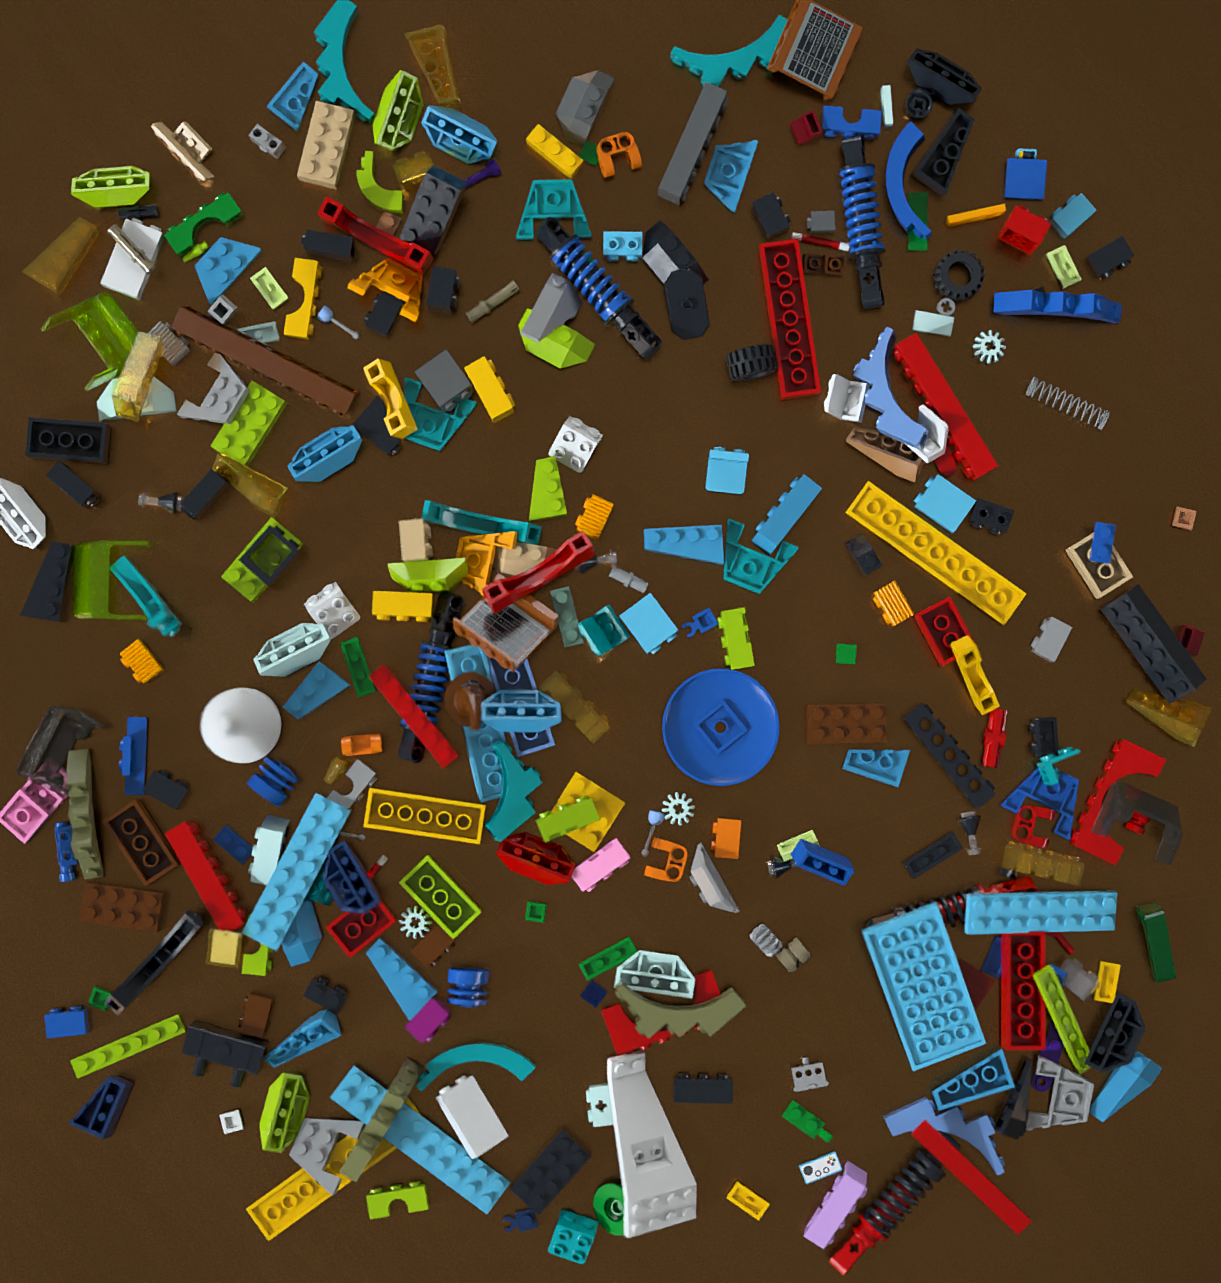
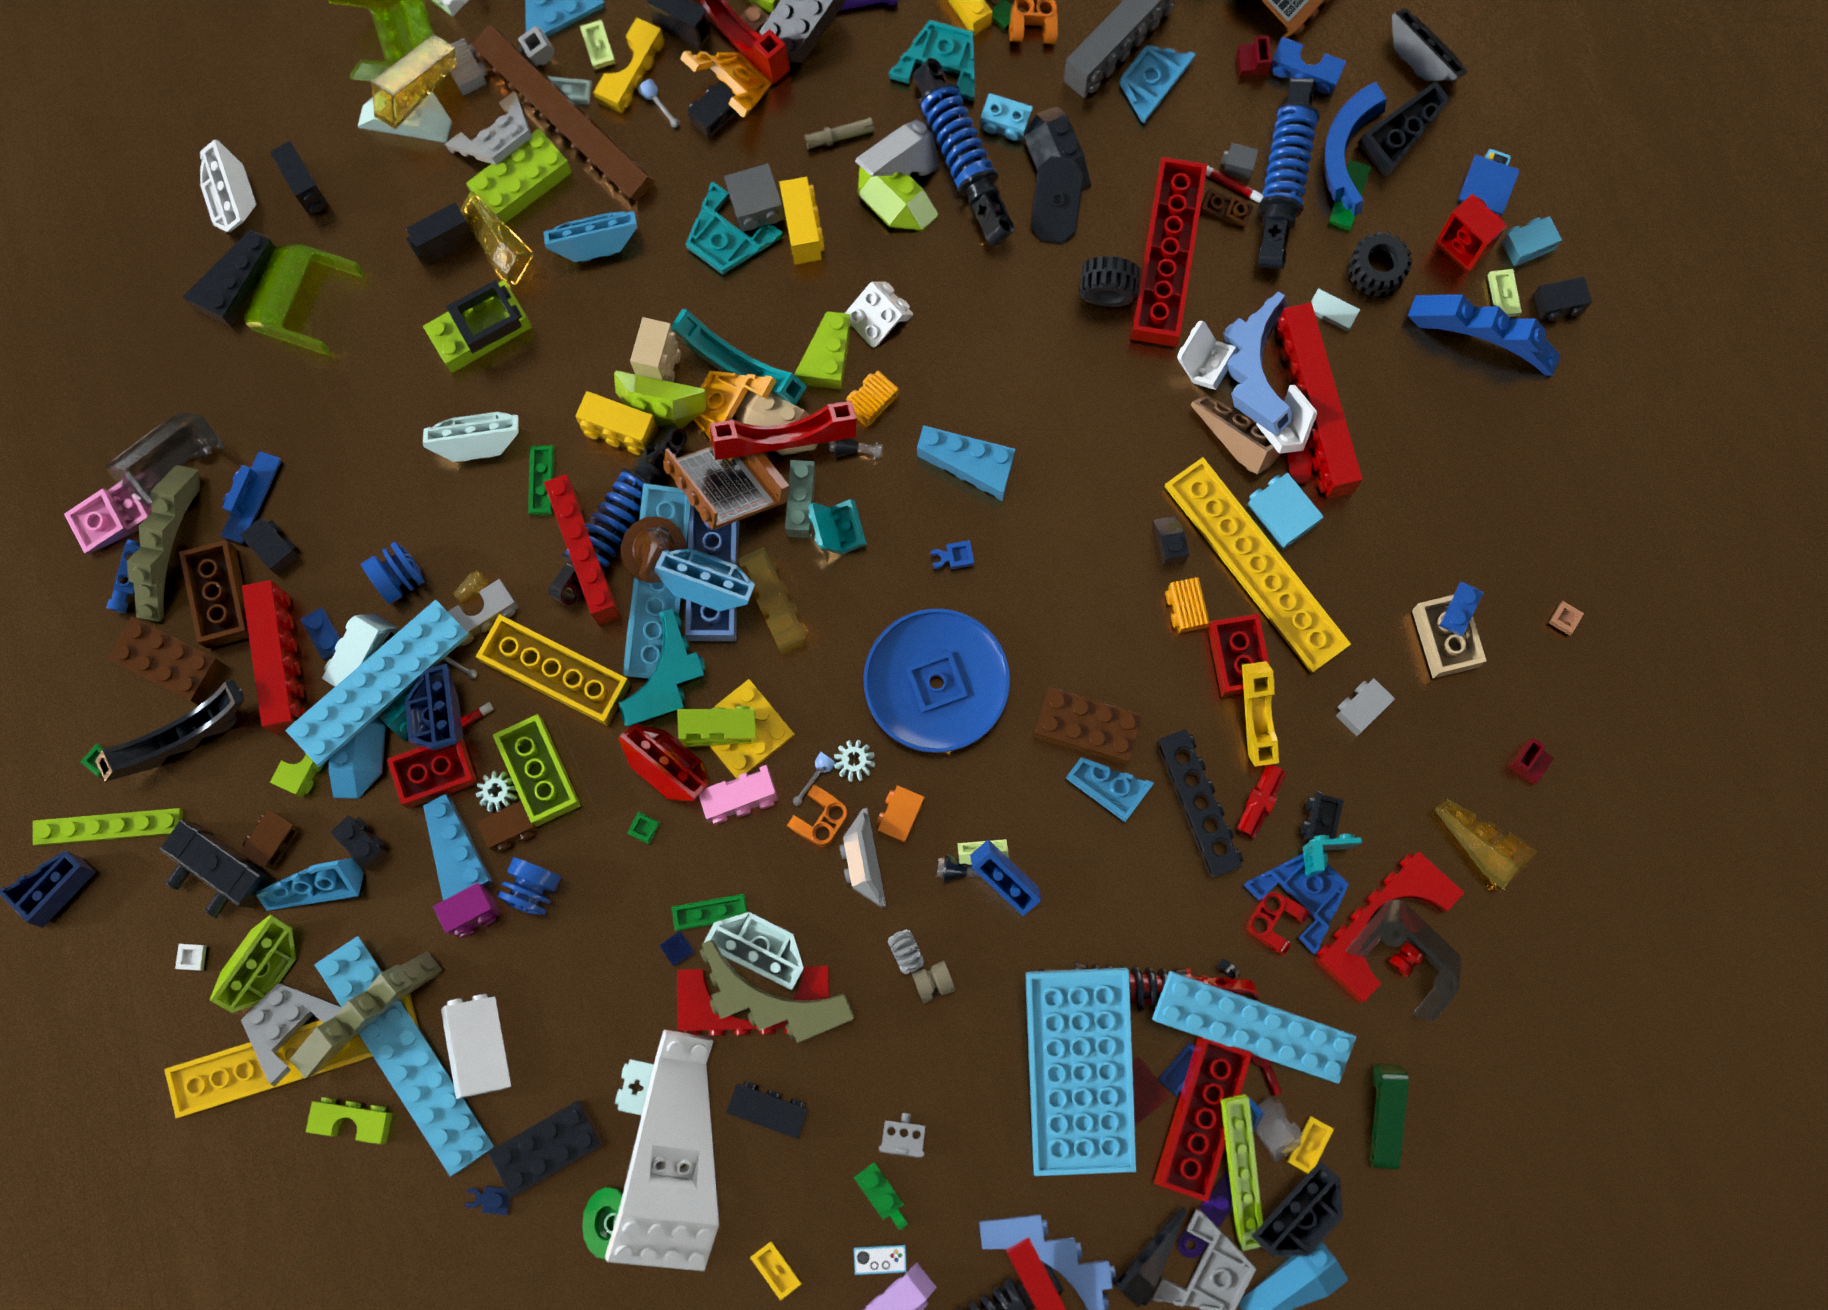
camera: 20 degrees right, 10 degrees down
black brick [25,417,111,464] -> none
blue brick [45,1006,90,1038] -> none
teal arch [109,555,182,637] -> none
light orange brick [120,639,165,684] -> none
piece [138,492,183,515] -> none
white cone [201,688,281,763] -> none
clear yellow piece [206,929,242,969] -> none
dark azure wedge [283,661,351,720] -> none
white bracket [304,581,360,639] -> none
orange piece [341,733,383,756] -> none
black slope [352,395,402,457] -> none
yellow arch [363,358,418,439] -> none
teal arch [416,1042,536,1092] -> none
black brick [427,266,461,314] -> none
teal bracket [548,1209,599,1264] -> none
light grey pin [609,565,649,593] -> none
medium azure brick [619,593,678,654] -> none
medium azure bracket [706,447,749,494] -> none
lime wedge [717,607,755,670] -> none
teal wing [723,518,799,594] -> none
black brick [751,192,791,240] -> none
dark azure wedge [751,474,822,556] -> none
green tile [835,644,857,665] -> none
light aqua tile [881,85,893,128] -> none
black plate [903,831,963,879] -> none
black wheel [906,87,934,118] -> none
dark azure wedge [931,1049,1014,1110] -> none
light grey bush [937,298,955,316] -> none
light orange tile [946,204,1006,227] -> none
piece [958,811,982,855] -> none
black brick [968,498,1015,536] -> none
light aqua gear [972,330,1006,364] -> none
clear yellow wedge [1001,842,1085,886] -> none
light grey piece [1026,376,1110,430] -> none
black brick [1101,584,1207,704] -> none

